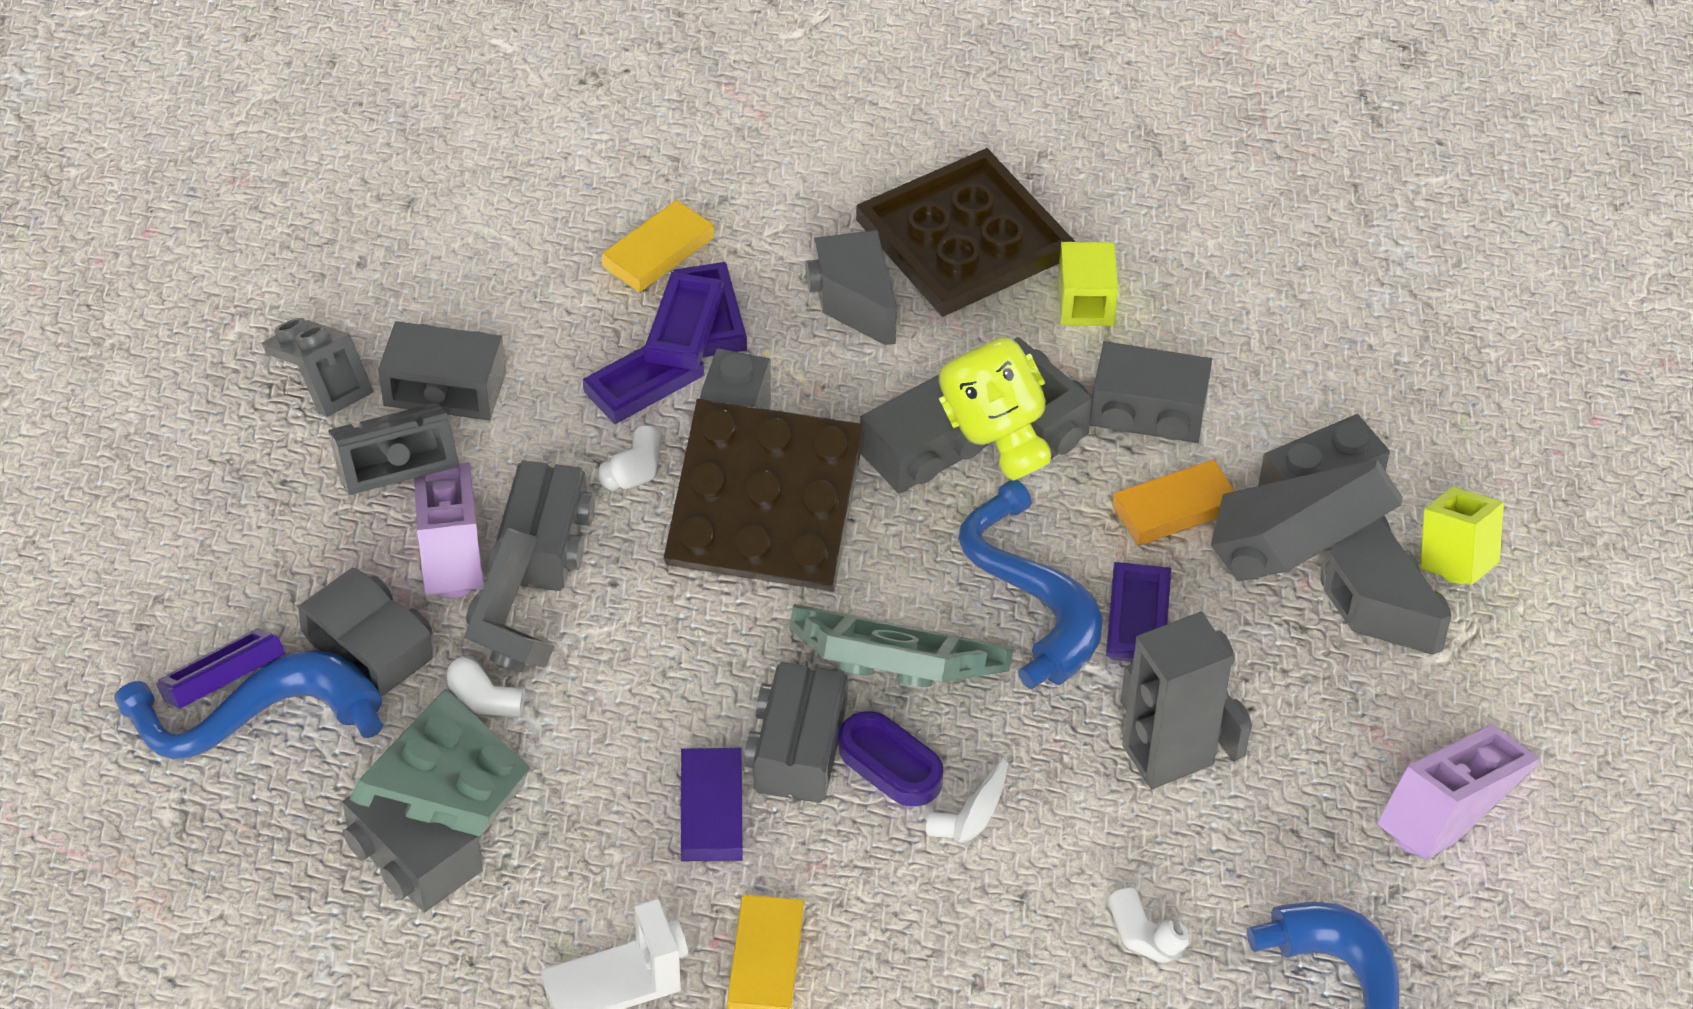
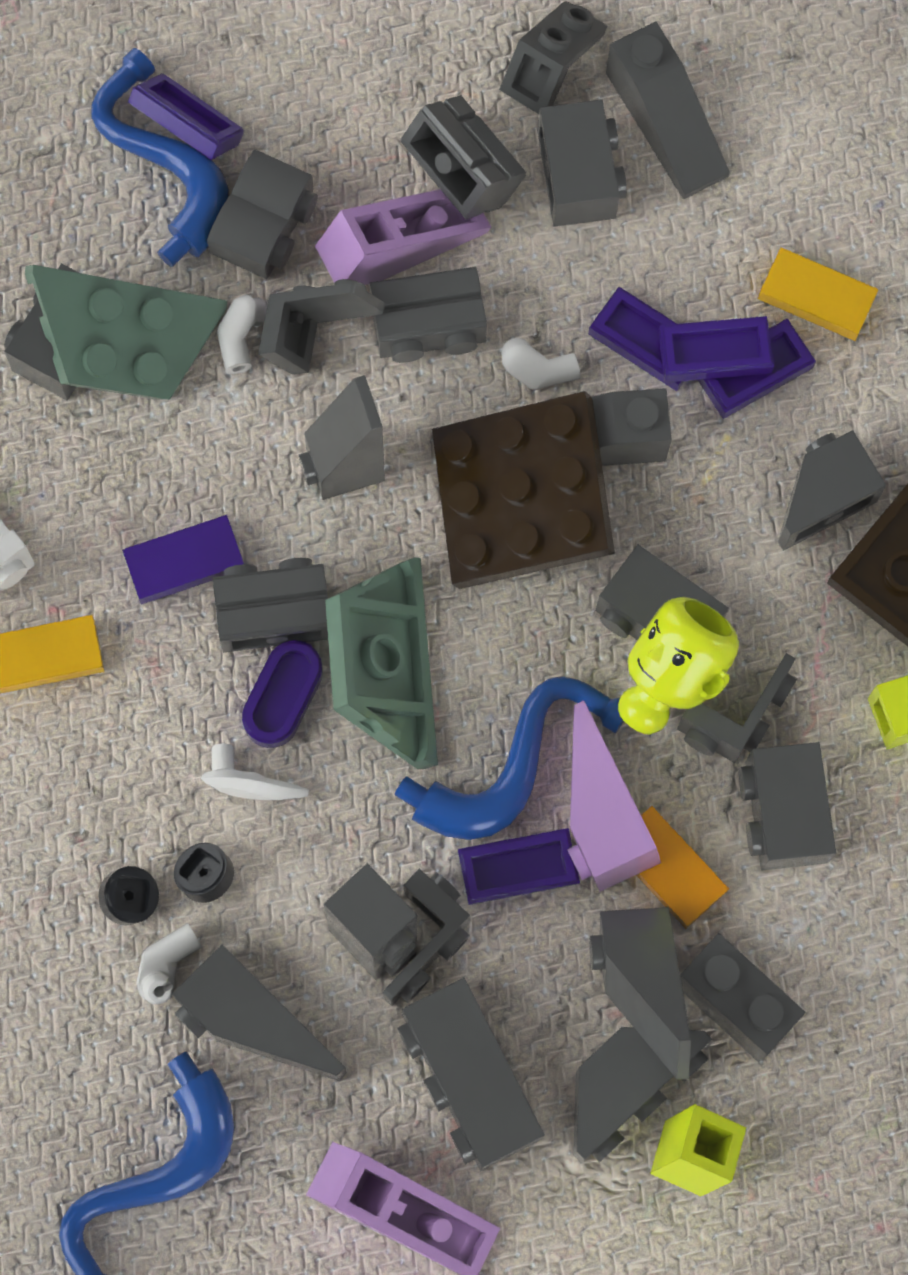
camera: 70 degrees right, 25 degrees up
none -> black tile [98,866,159,925]
none -> dark grey slope [172,945,347,1081]
none -> black tile [174,843,234,903]
none -> dark grey slope [298,375,385,500]
none -> dark grey brick [397,977,545,1171]
none -> lavender slope [567,701,661,892]
none -> dark grey slope [606,21,730,200]

